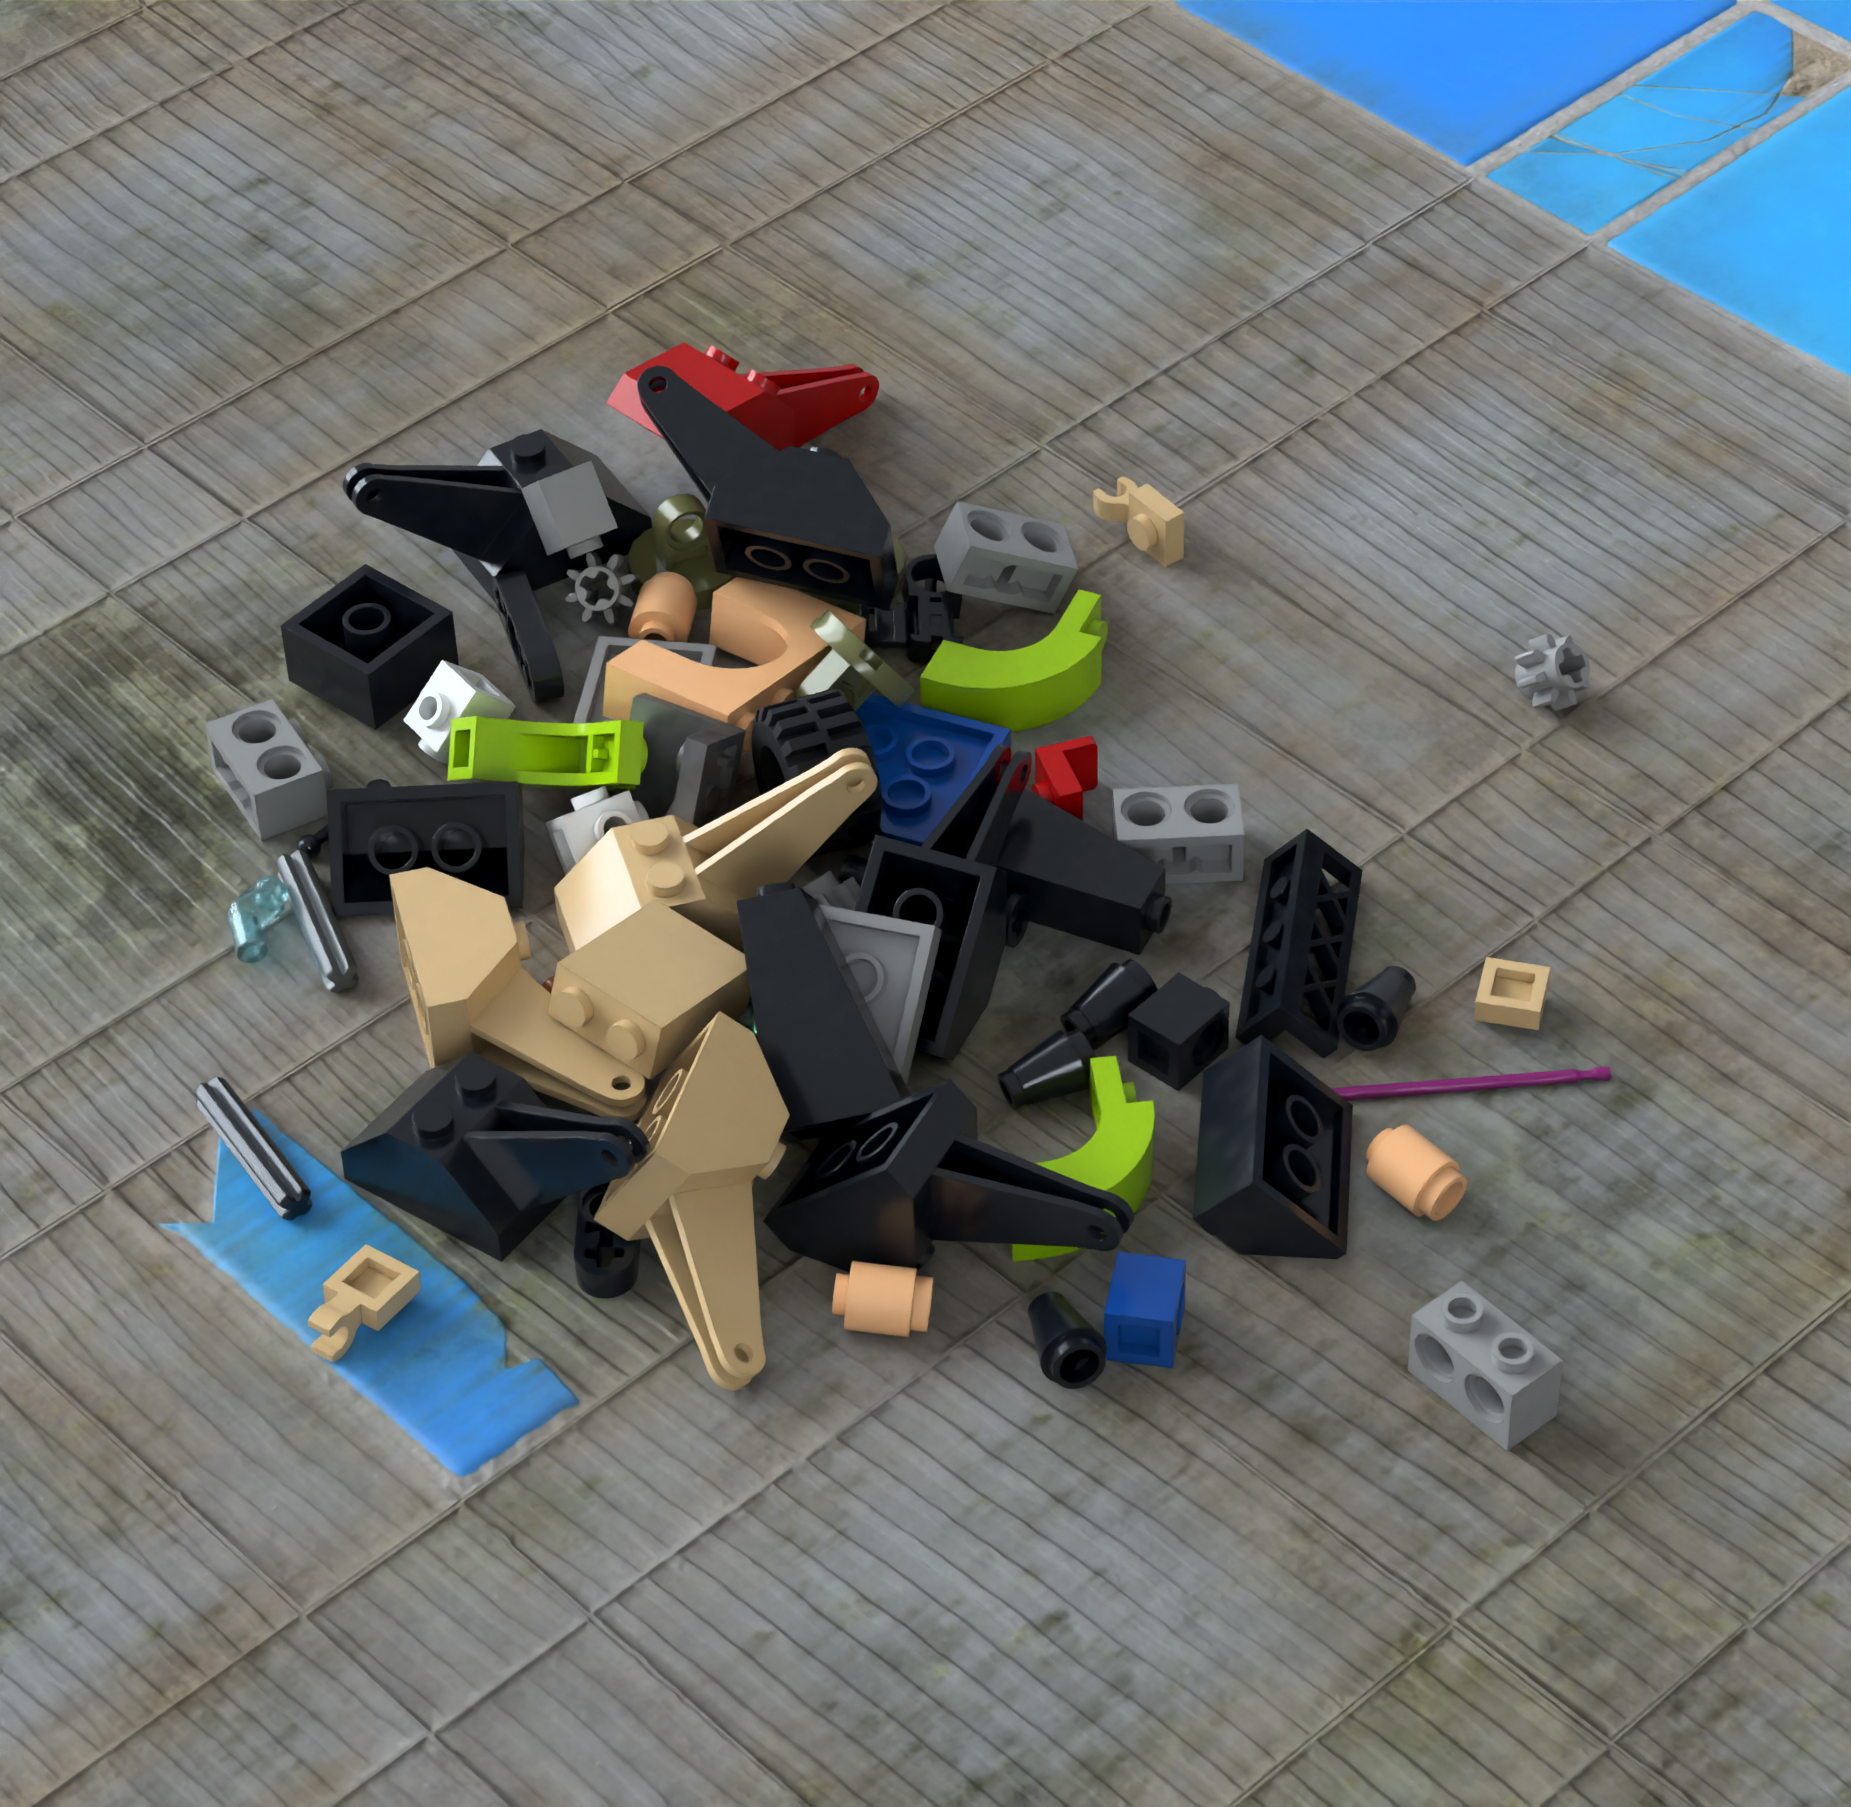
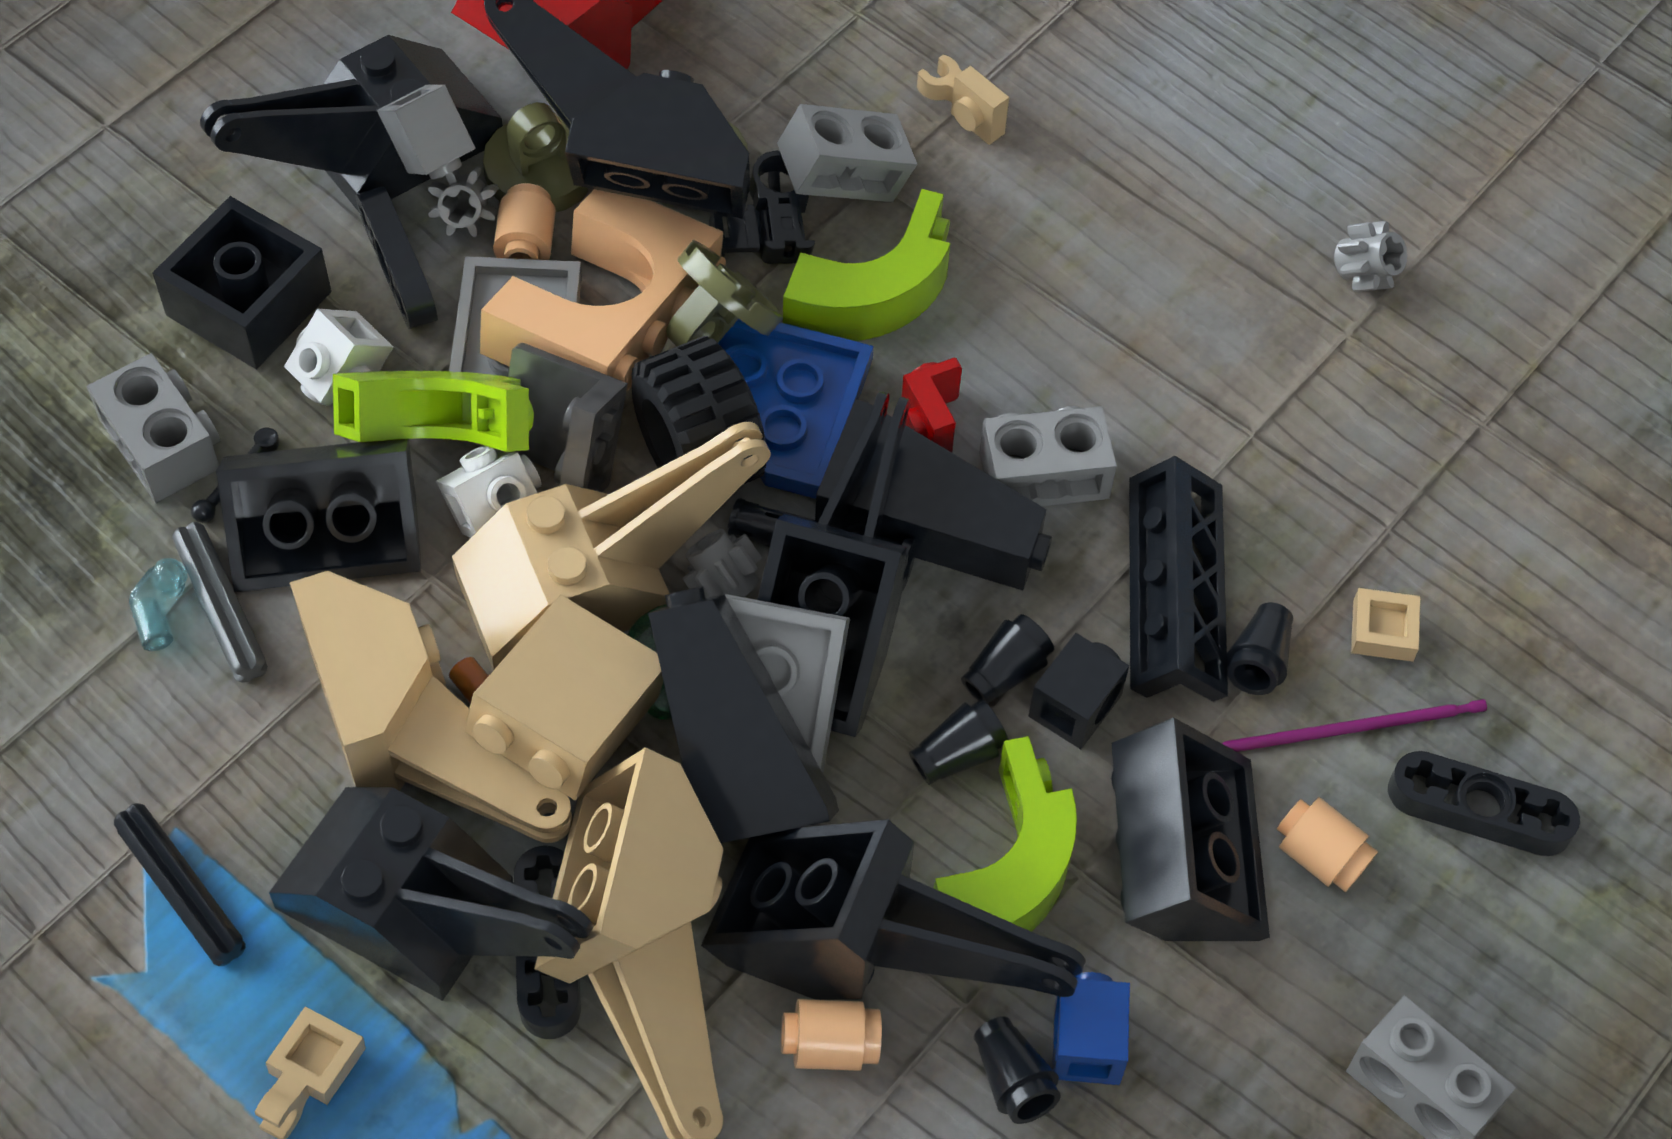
camera: 10 degrees left, 15 degrees up
none -> black beam [1388,751,1580,856]

